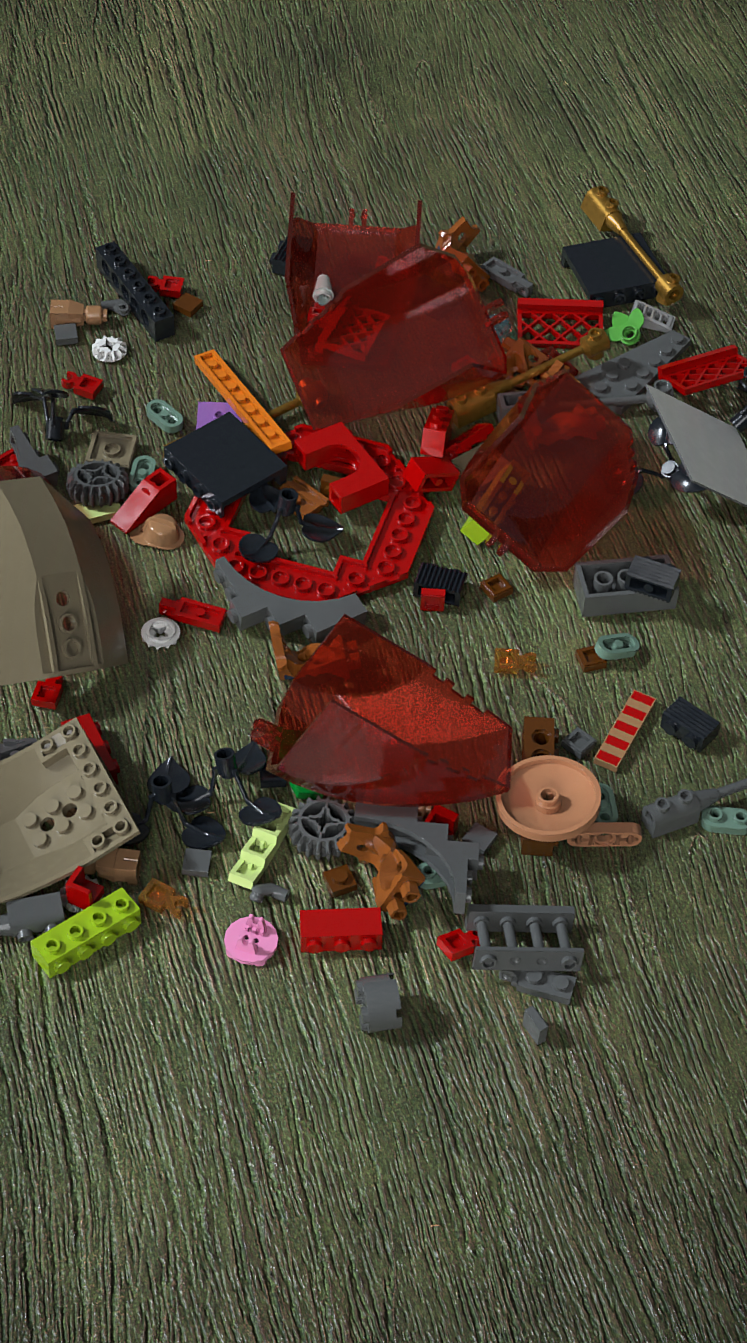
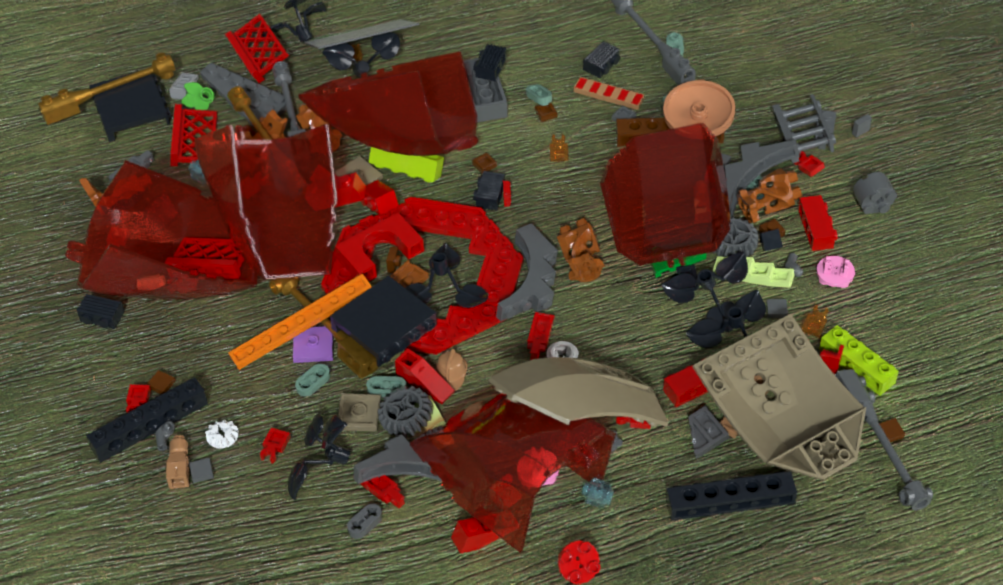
camera: 90 degrees left, 0 degrees up
none -> black tile [759,229,783,251]

